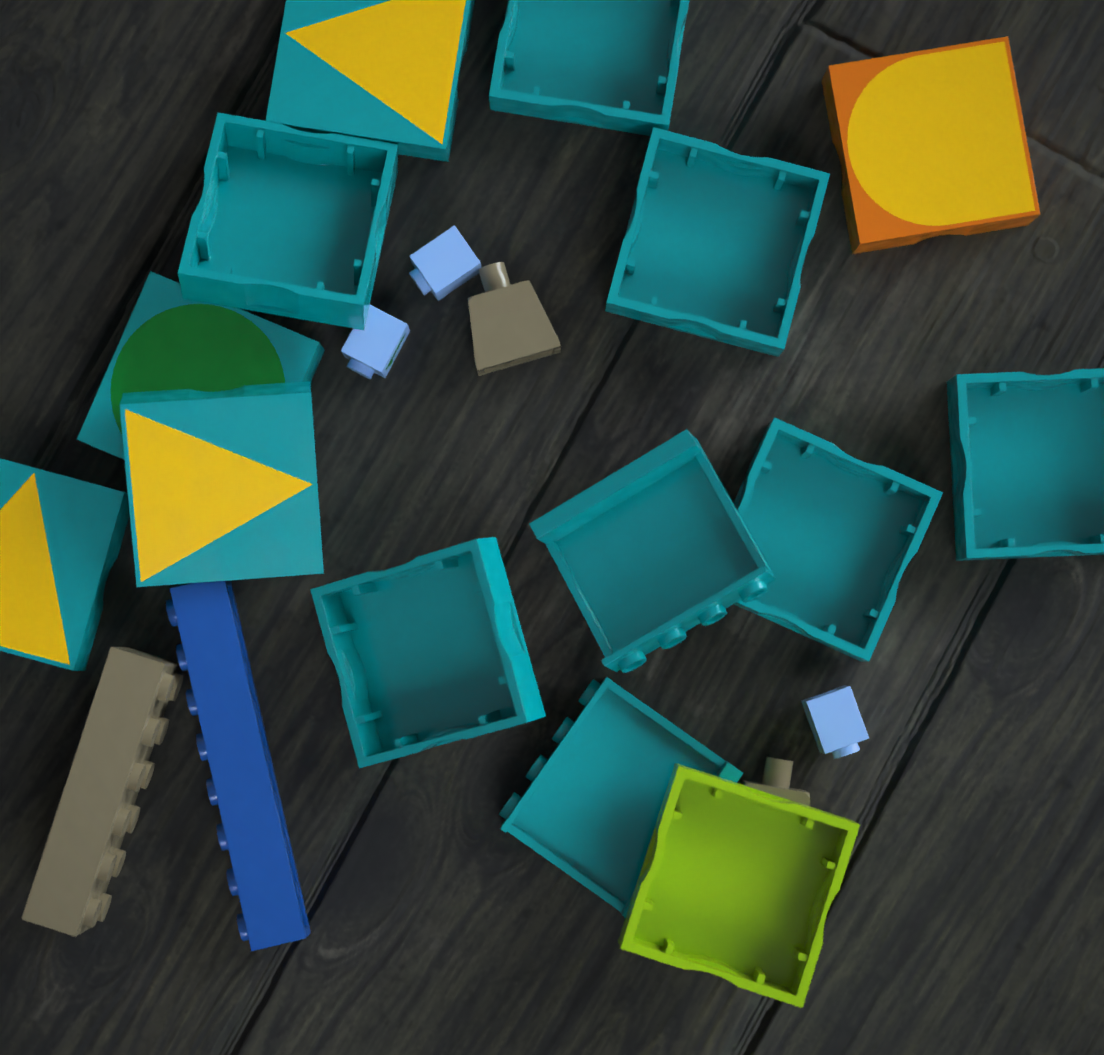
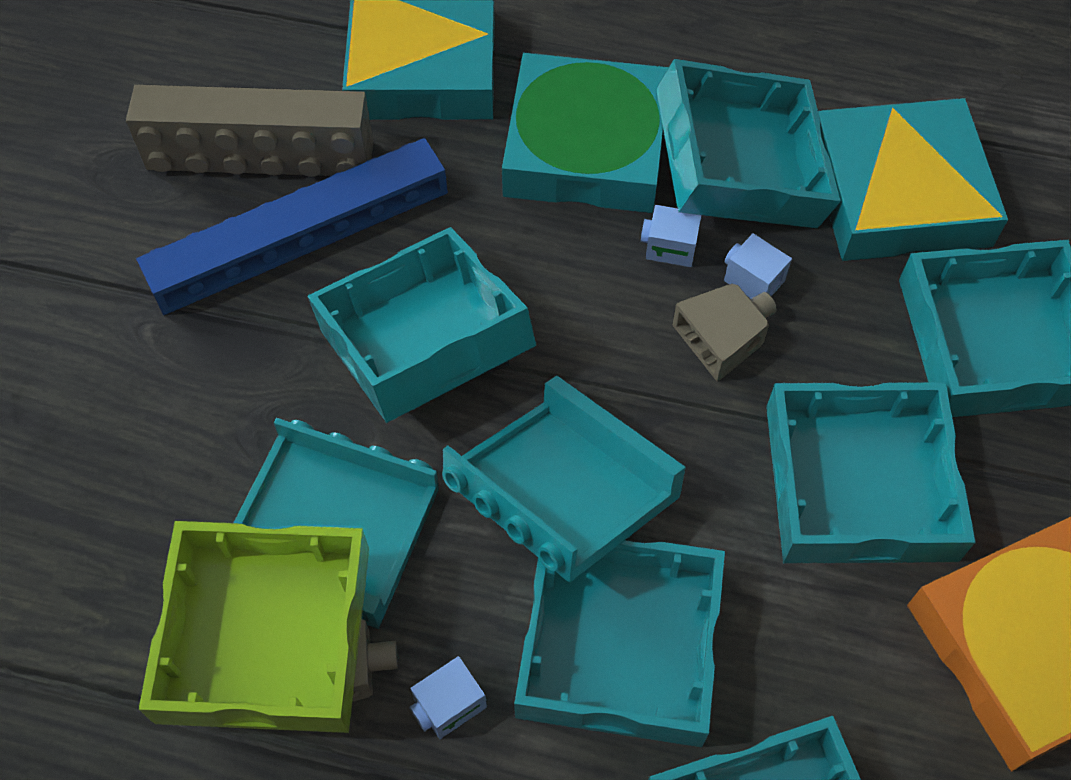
camera: 75 degrees right, 25 degrees down
tile [119,381,324,587] -> none

